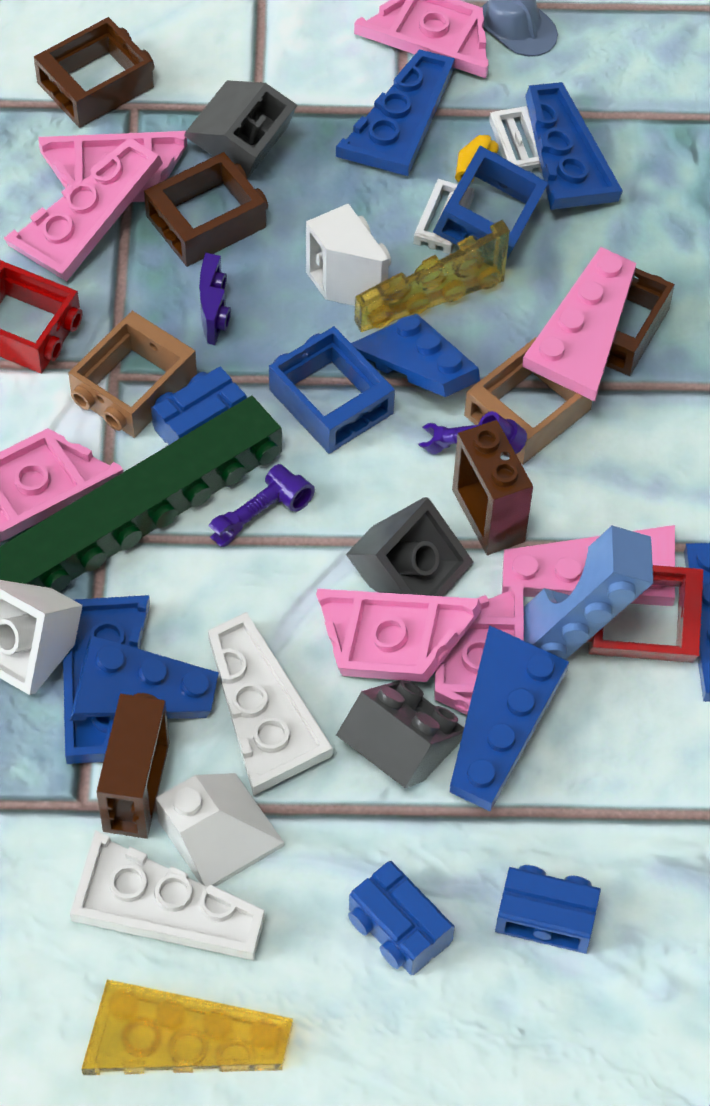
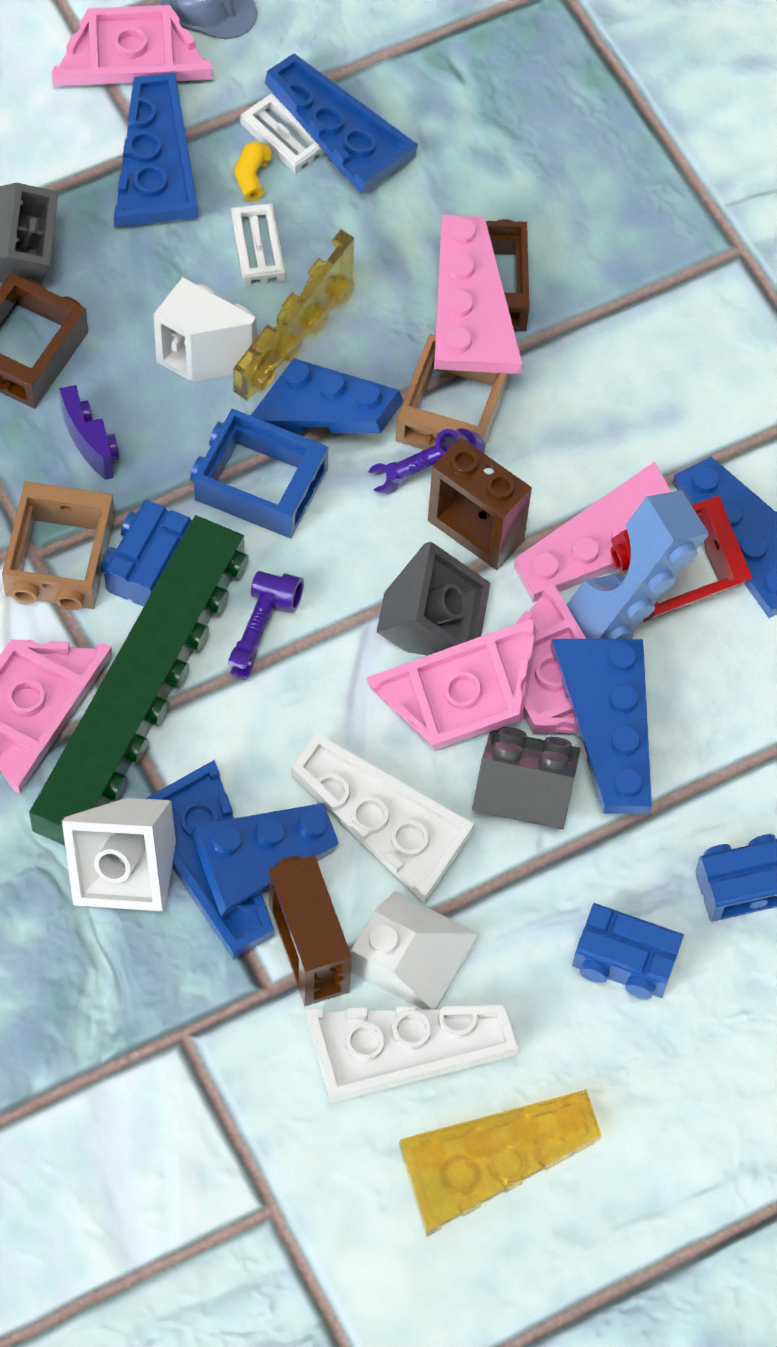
camera: 30 degrees left, 5 degrees up
blue window [433,146,548,270] -> none

